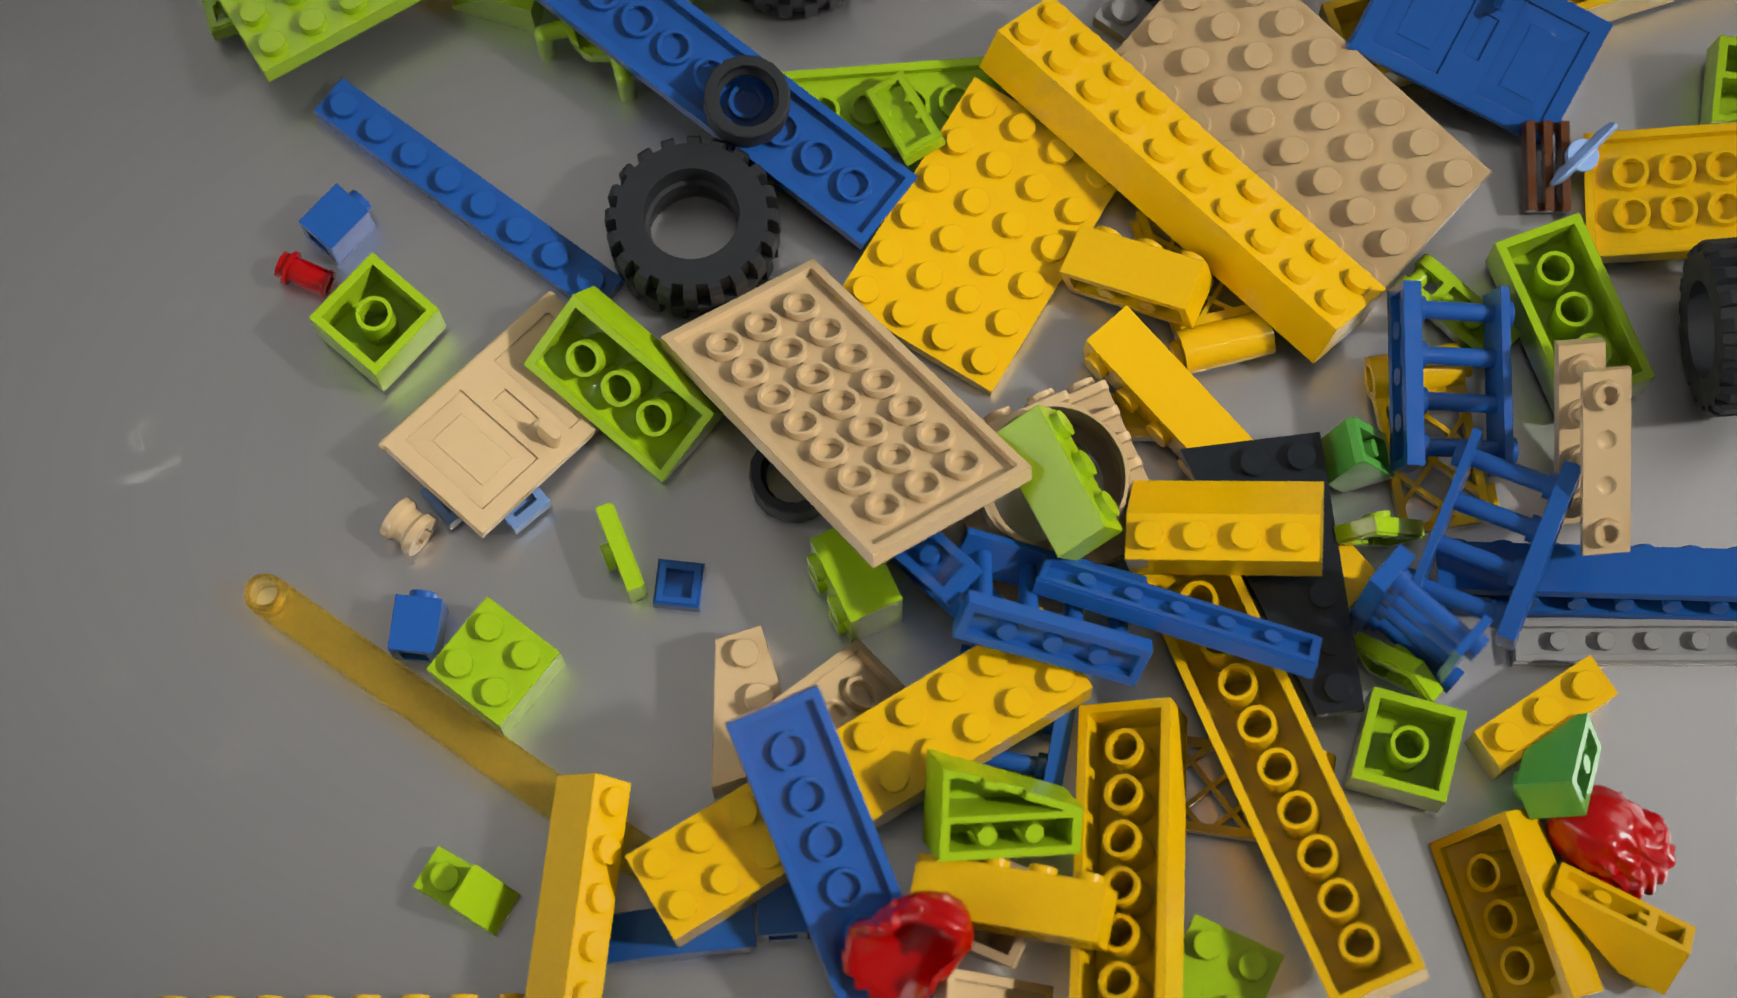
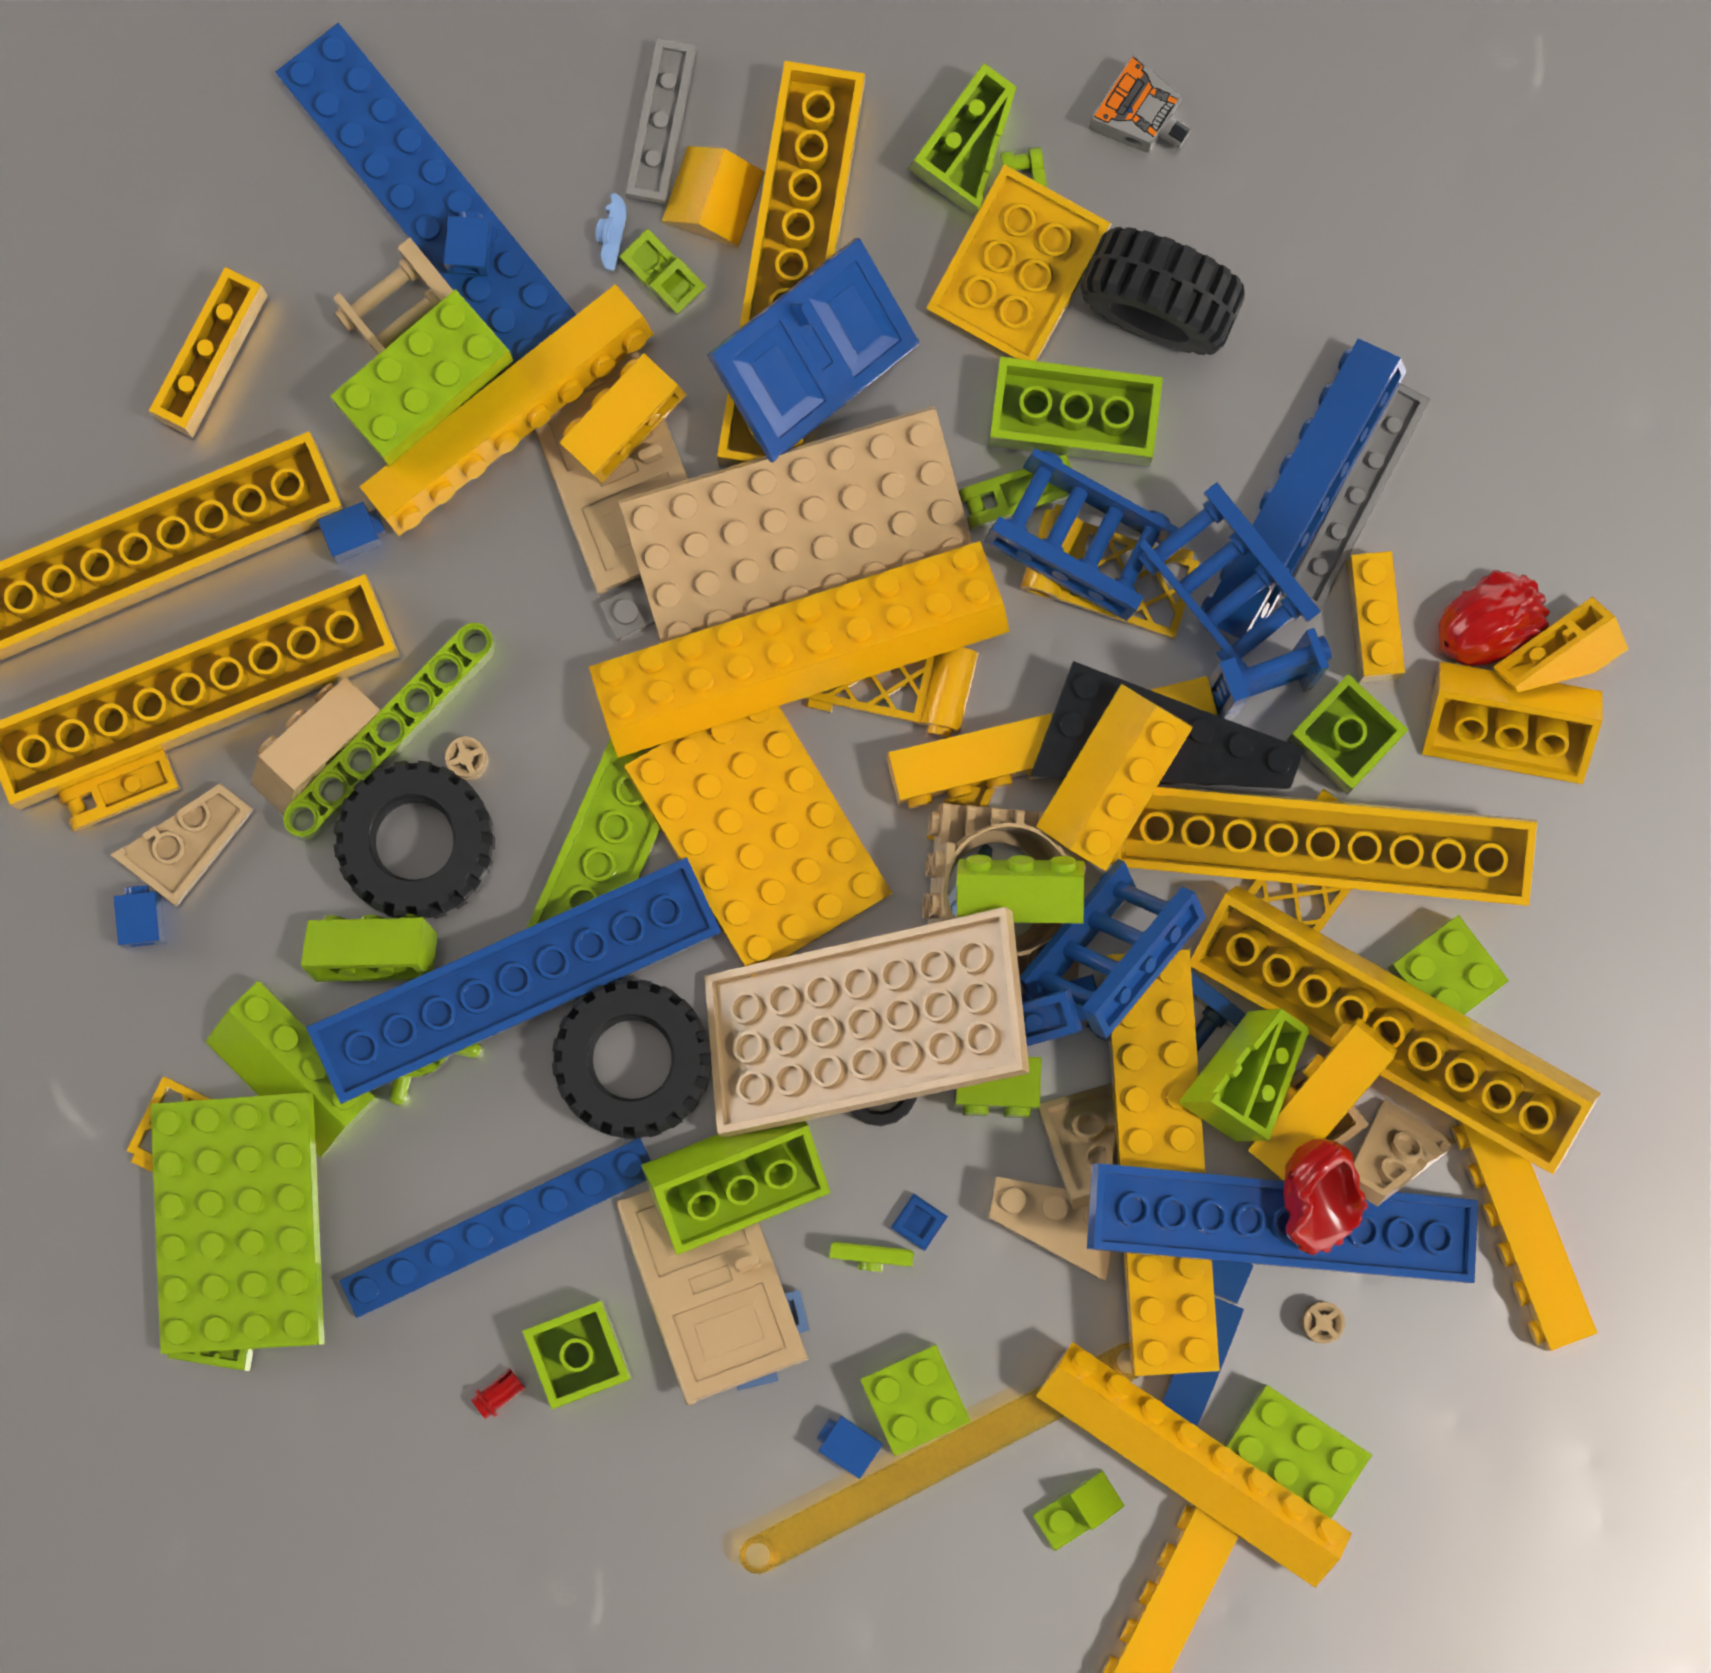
camera: 65 degrees left, 10 degrees up
blue brick [298,183,376,265] -> none
tan wheel [380,497,438,556] -> none
black tyre [703,55,791,148] -> none
lime plate [863,70,946,166] -> none
blue tile [1032,553,1322,679] -> none
yellow brick [1059,224,1214,329] -> none
bright green slope [1321,416,1395,493] -> none
lime plate [1334,511,1425,548] -> none
lime plate [1354,632,1443,702] -> none
bright green slope [1513,713,1602,819] -> none
reddish brown tile [1521,120,1572,213] -> none
light blue piece [1550,122,1618,187] -> none
tan fence [1554,337,1631,556] -> none

